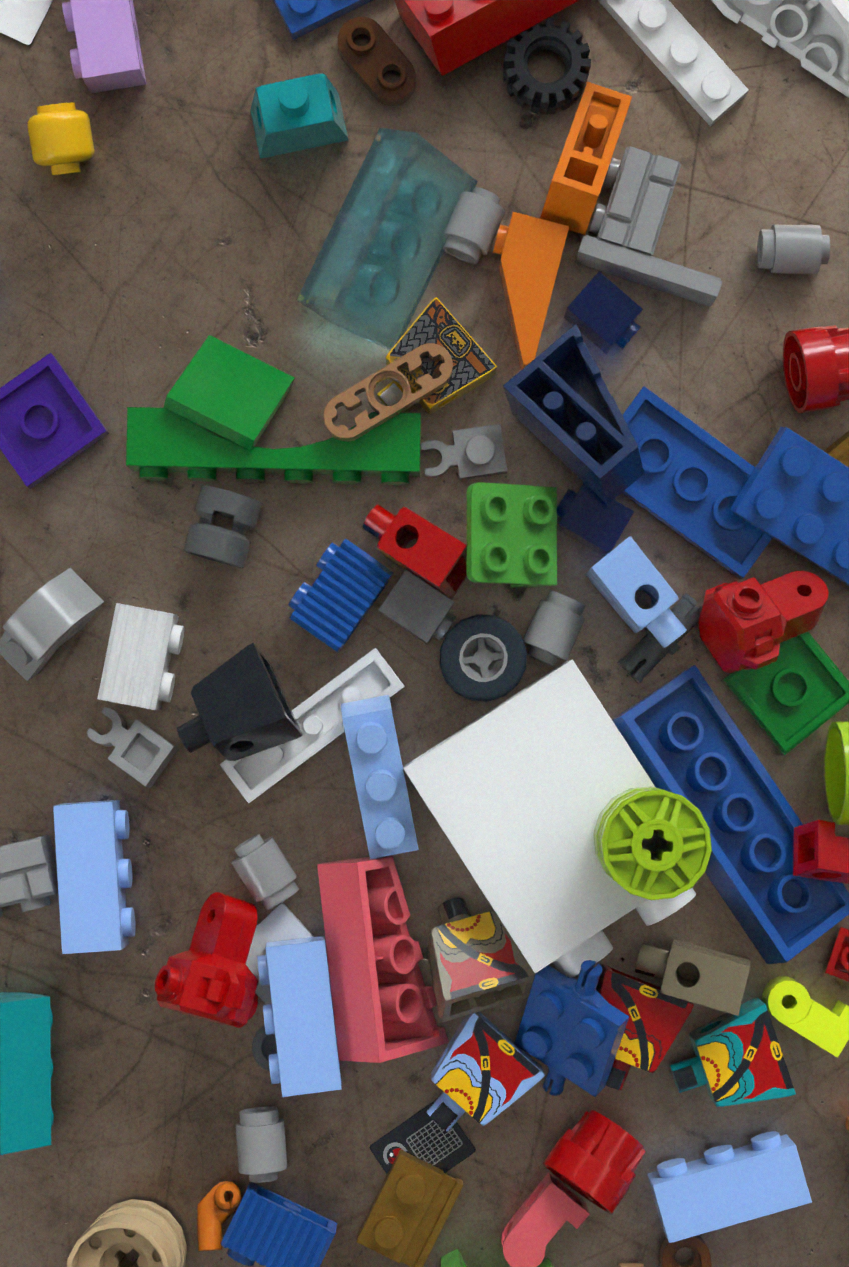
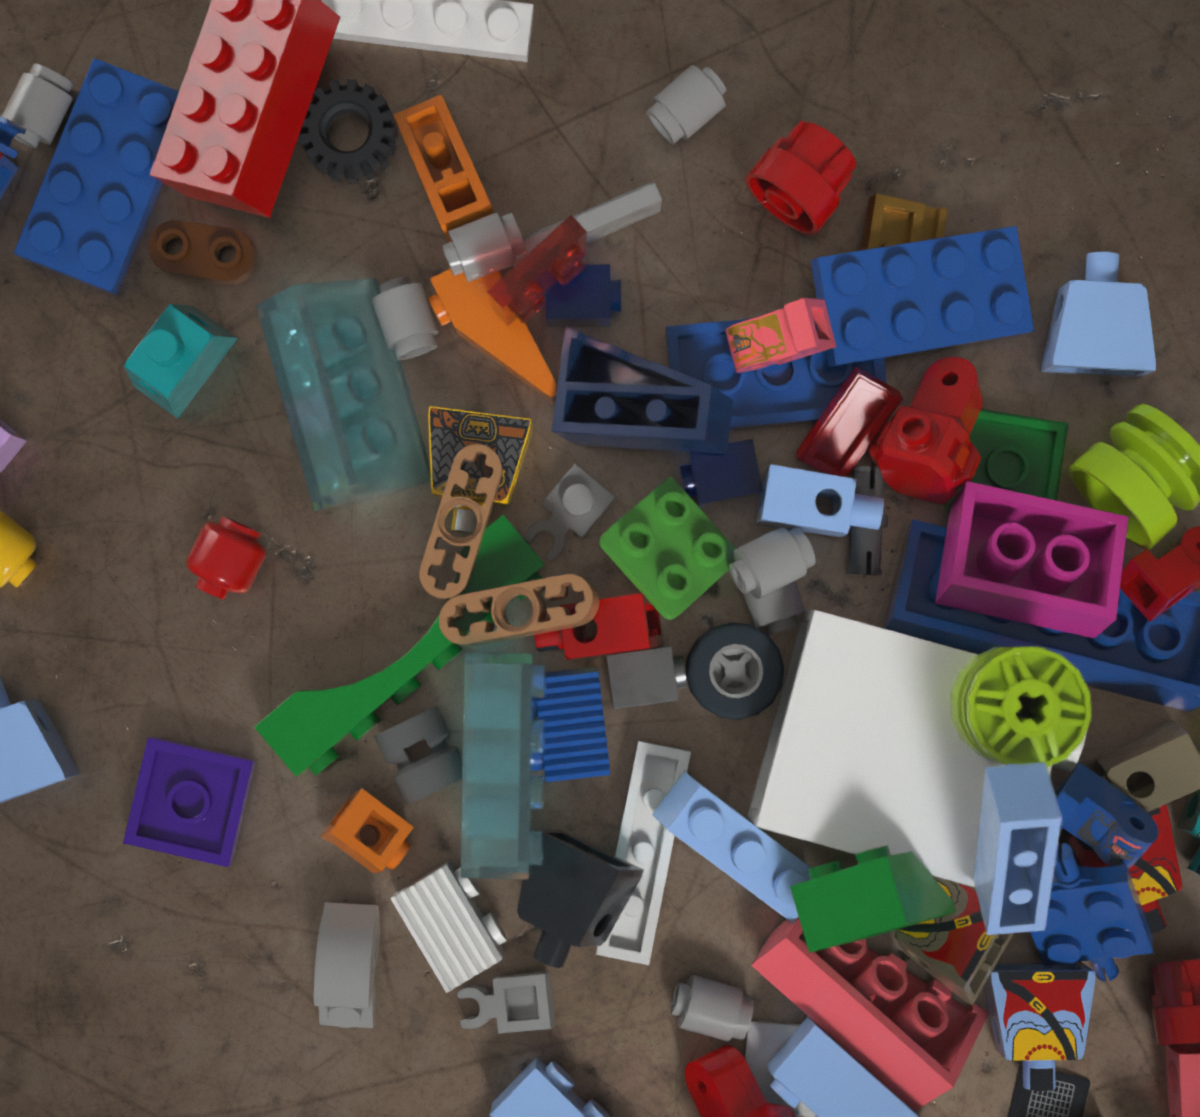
camera: 40 degrees left, 0 degrees up
green tile [164,335,295,451] -> none
light grey brick [589,146,682,256] -> none
none -> red head [186,516,267,600]
none -> orange brick [320,788,414,874]
none -> medium nougat beam [439,574,600,647]
none -> light grey brick [442,212,527,283]
none -> clear light blue slope [461,652,546,879]
none -> clear red plate [487,215,587,327]
none -> coral leg [725,298,836,373]
none -> light grey brick [729,526,816,599]
none -> green slope [790,845,956,953]
none -> red tile [796,366,903,477]
none -> dark pink brick [935,481,1128,638]
none -> light blue brick [974,762,1062,935]
none -> blue leg [1054,762,1159,869]

